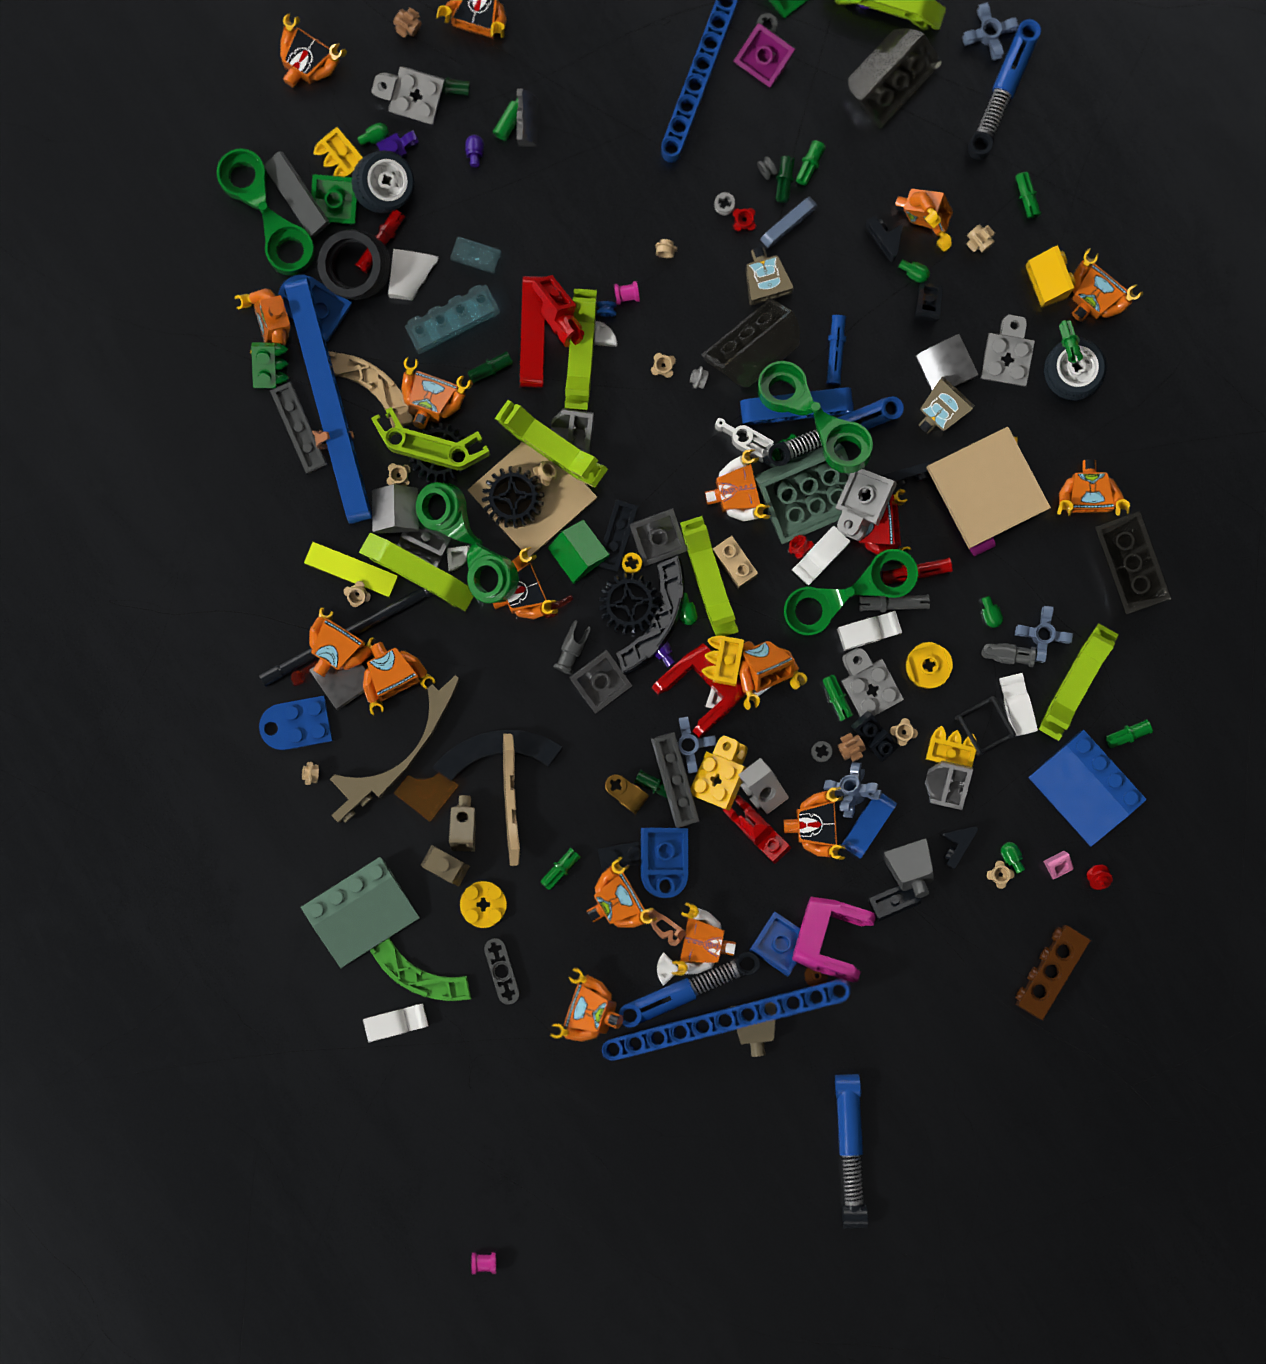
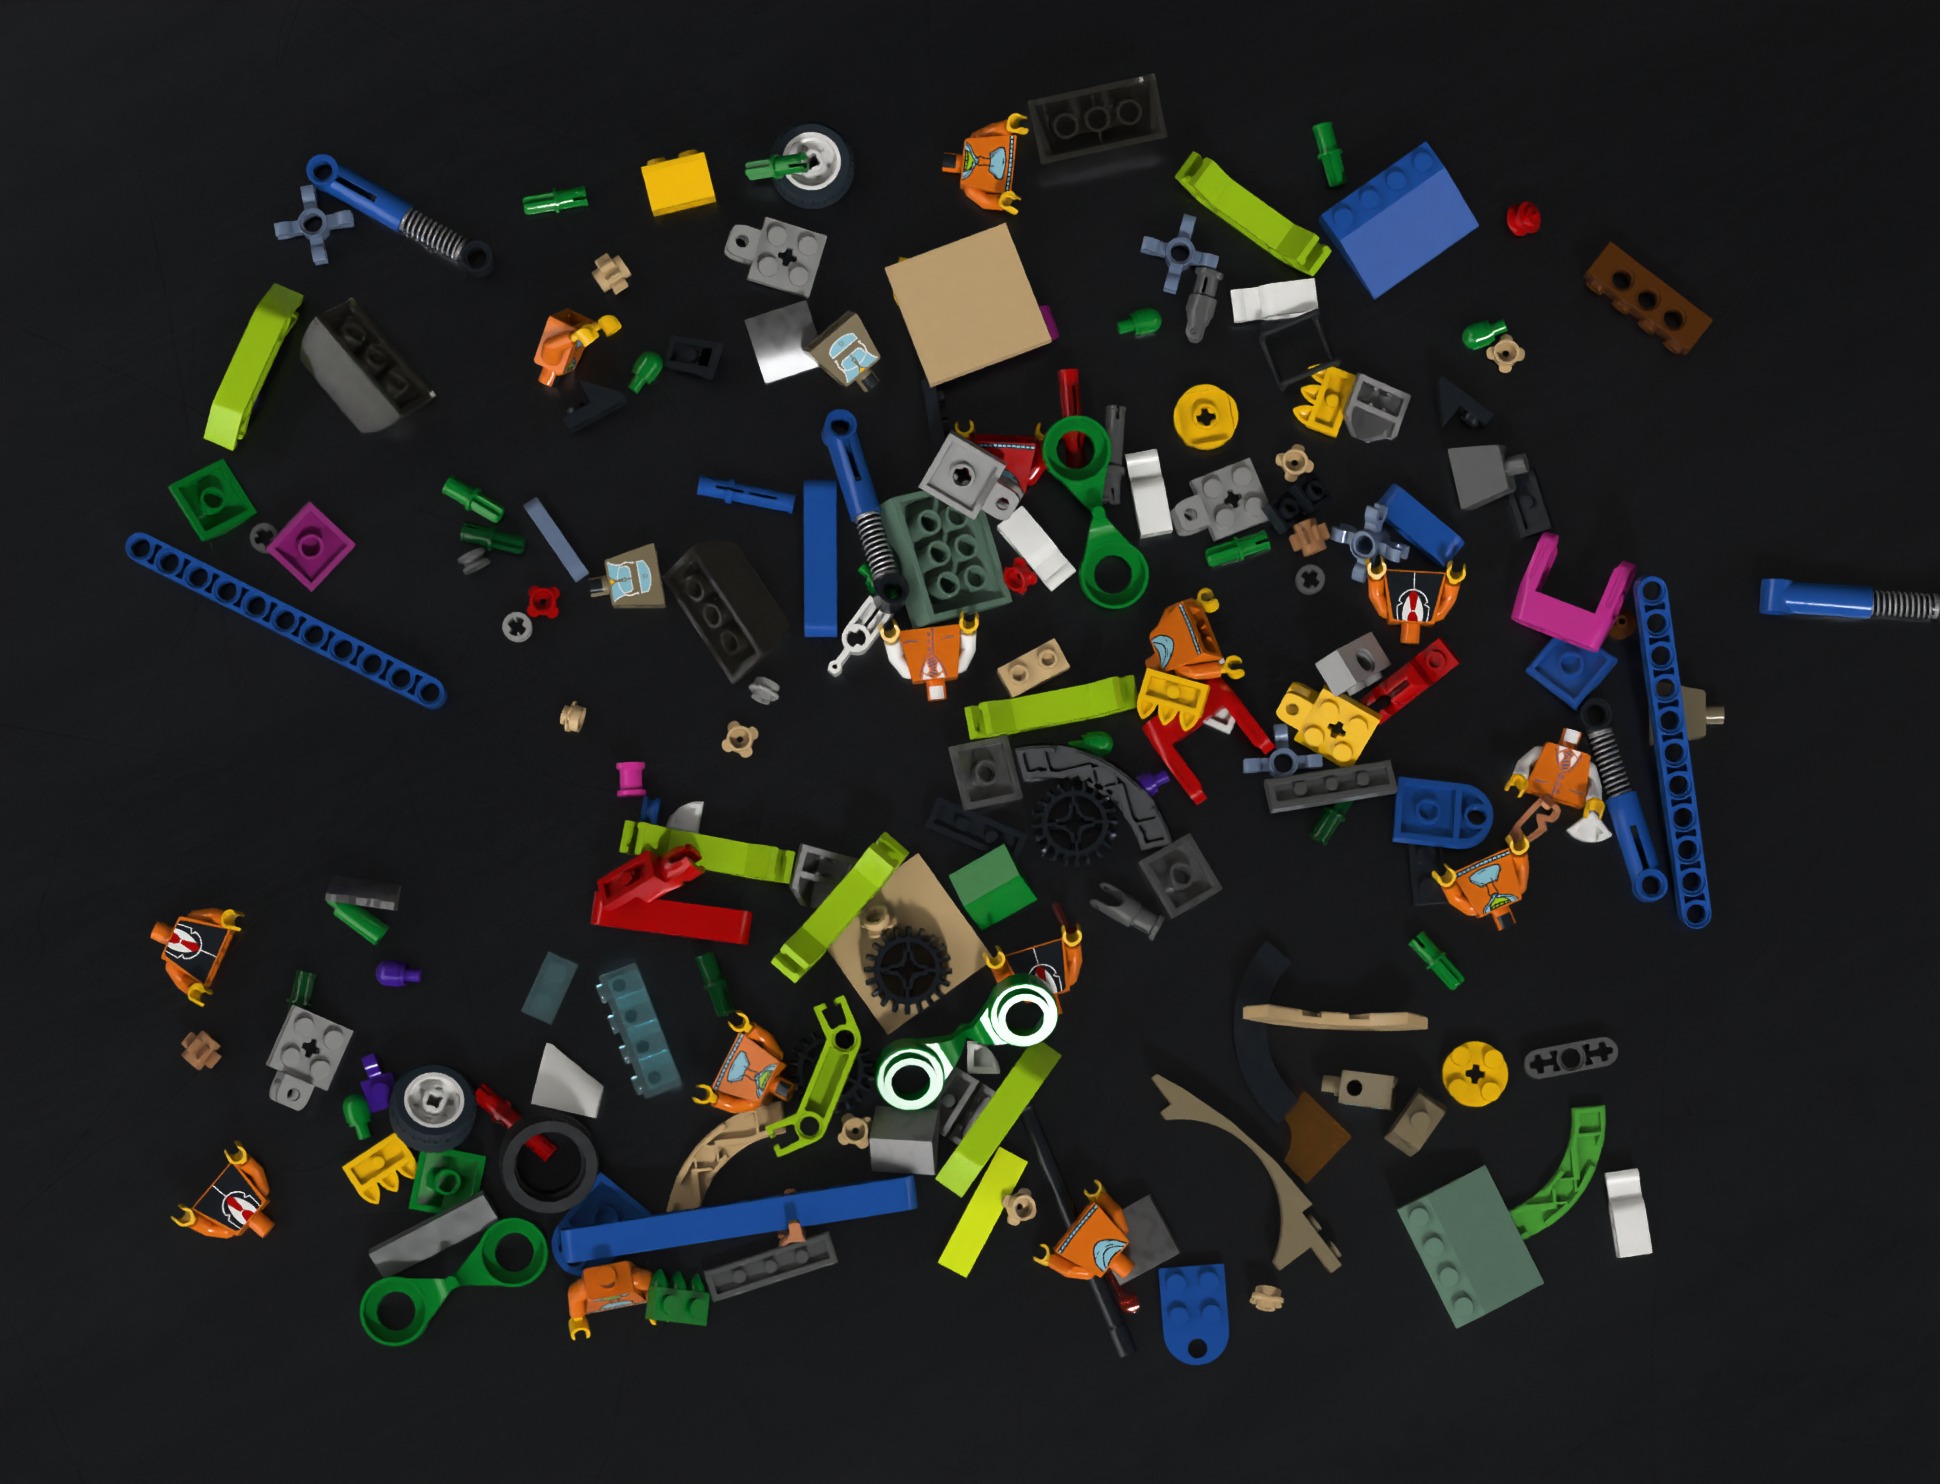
camera: 85 degrees left, 0 degrees up
orange torso [363,642,435,715] -> none
orange torso [550,968,623,1042] -> none
pearl gold piece [605,775,649,814] -> none
yellow bush [622,552,642,574] -> none
green piece [758,361,873,473] -> none
bright pink slope [1043,851,1074,879] -> none
orange torso [1072,249,1143,322] -> none

